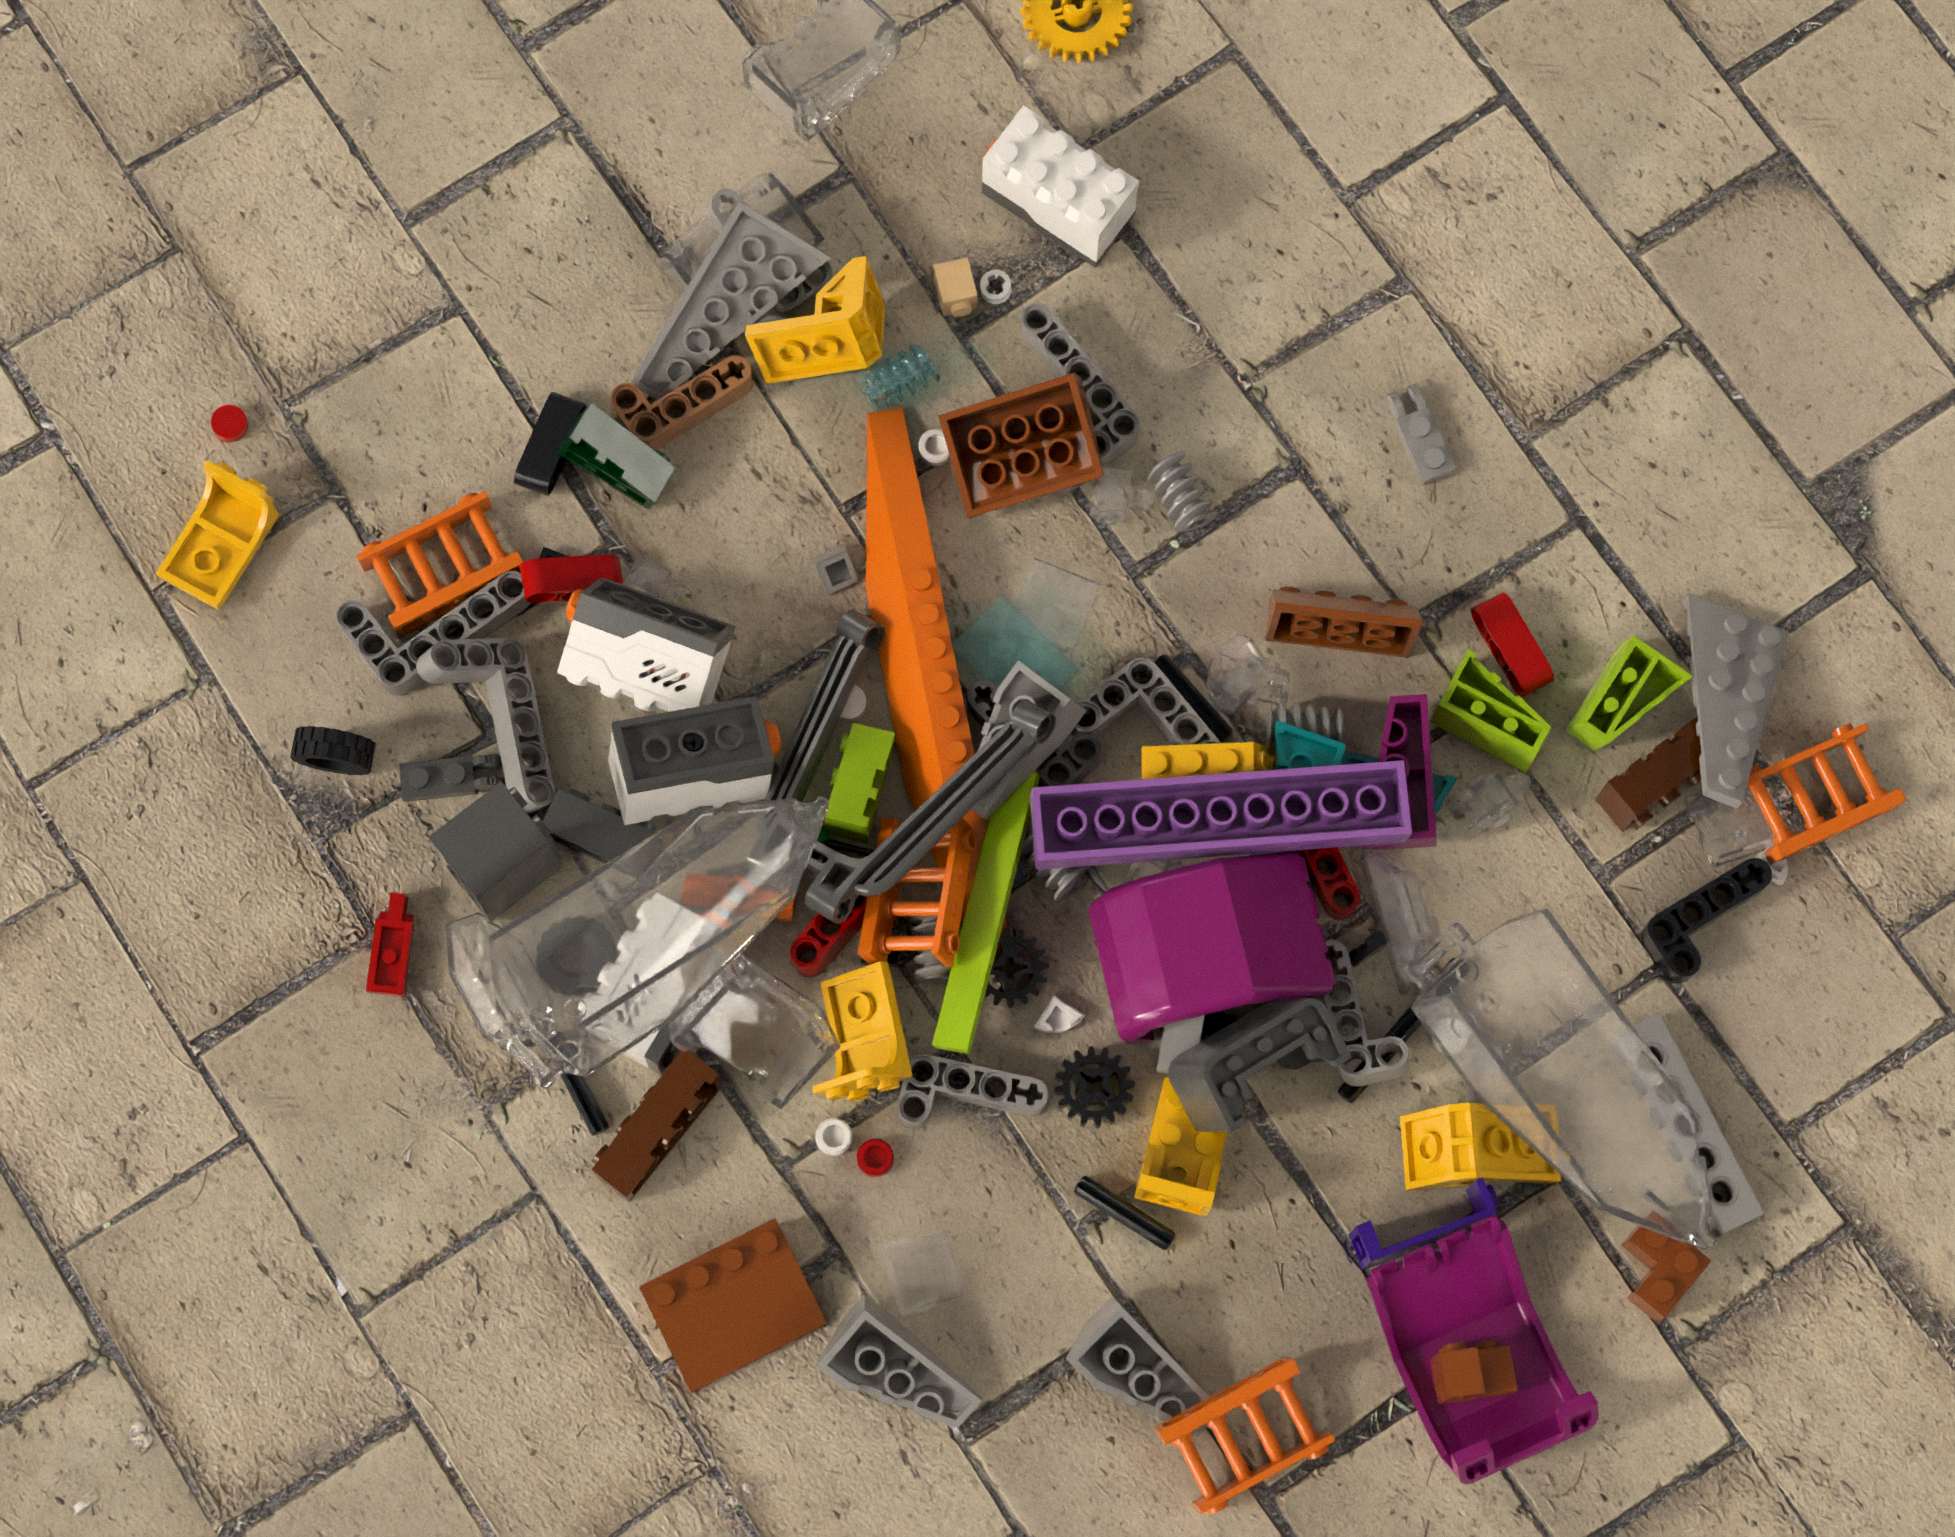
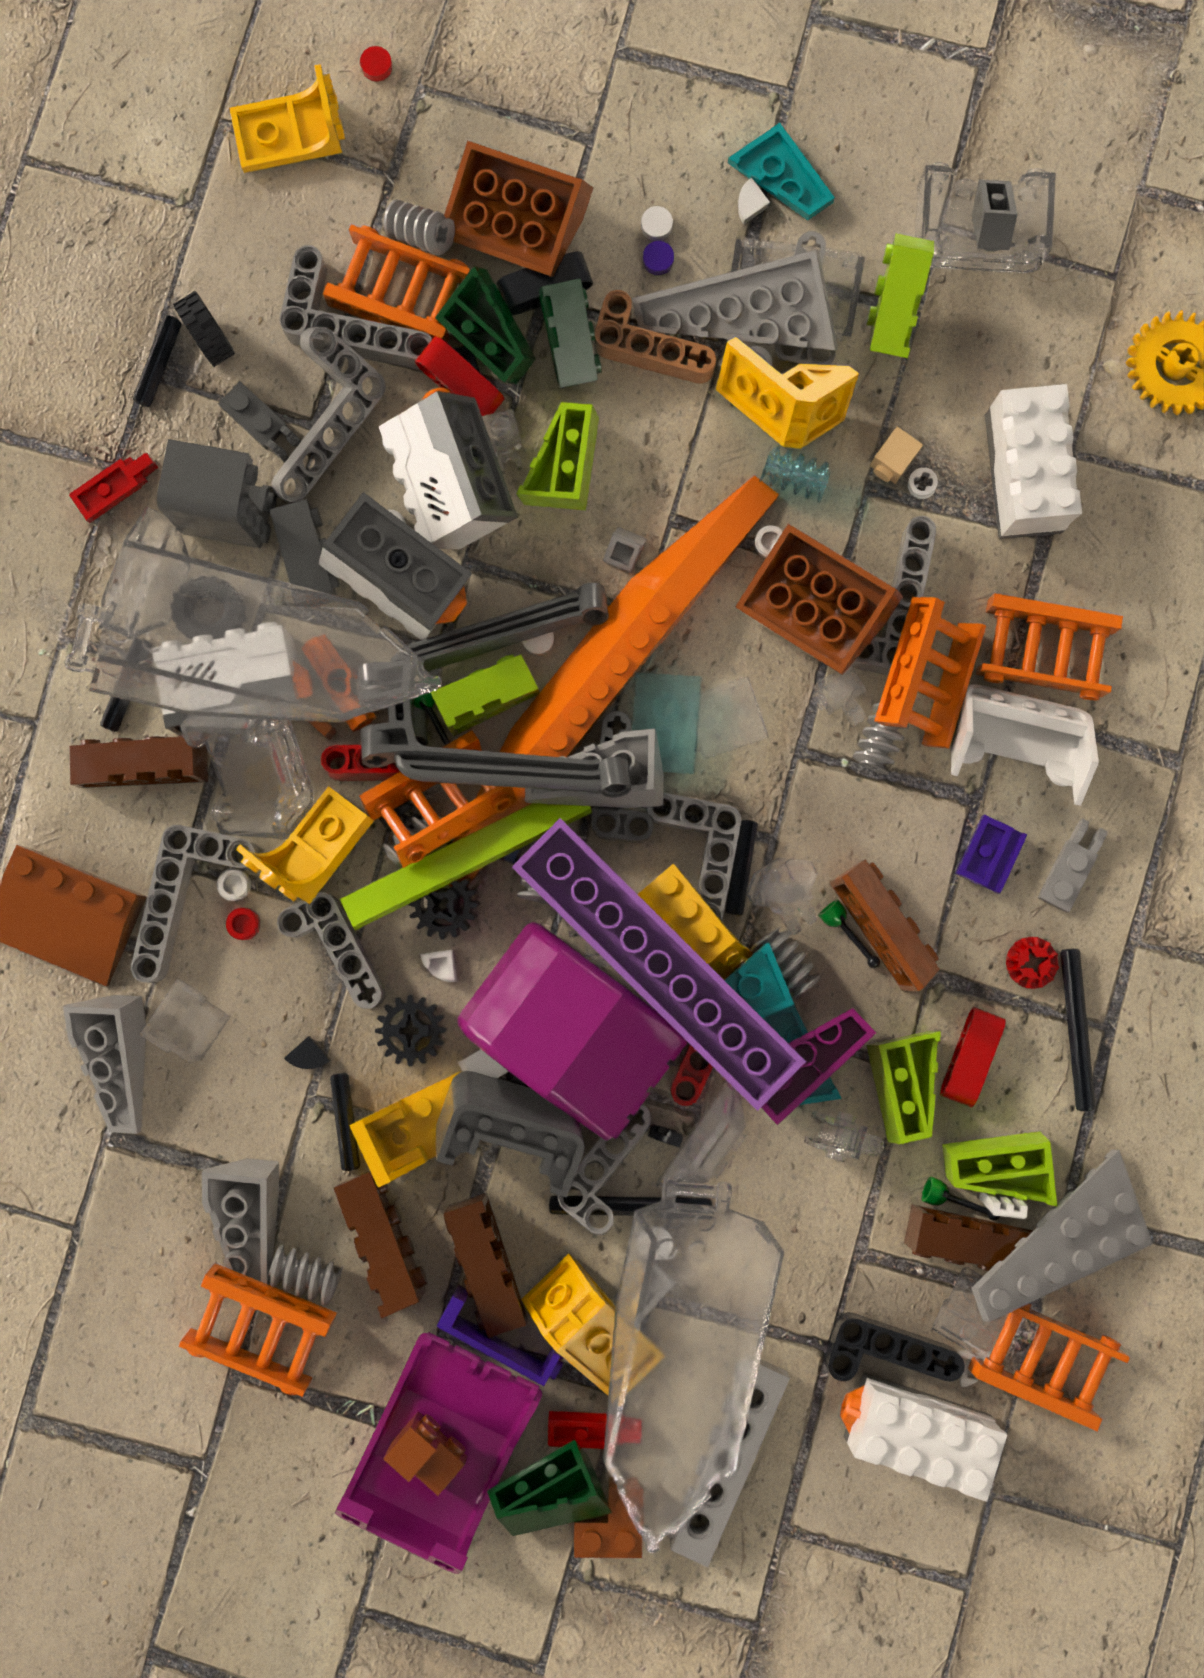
camera: 55 degrees right, 10 degrees up
none -> light grey beam [131,825,261,983]
none -> black axle [133,315,181,407]
none -> light grey piece [269,1244,343,1305]
none -> black tile [284,1036,331,1069]
none -> dark orange tile [301,707,337,741]
none -> reddish brown wedge [334,1171,428,1319]
none -> light grey piece [384,199,455,255]
none -> dark green wedge [435,266,536,384]
none -> dark orange slope [444,140,594,277]
none -> reddish brown wedge [444,1193,528,1338]
none -> dark green wedge [487,1440,612,1536]
none -> lime wedge [516,402,599,511]
none -> red hinge [548,1411,641,1450]
none -> white tile [641,206,673,241]
none -> dark purple piece [643,241,674,275]
none -> teal wing [728,123,835,220]
none -> white tile [738,178,770,225]
none -> hinge [818,899,880,968]
none -> white piece [840,1372,1007,1502]
none -> lime wedge [866,233,934,358]
none -> orange fence [874,597,986,749]
none -> hinge [921,1177,1000,1221]
none -> white windscreen [951,684,1099,806]
none -> dark purple plate [955,814,1027,894]
none -> dark grey brick [972,179,1018,252]
none -> orange fence [975,593,1123,701]
none -> white tile [979,1192,1028,1219]
none -> red gear [1006,937,1060,989]
none -> black axle [1061,948,1096,1112]

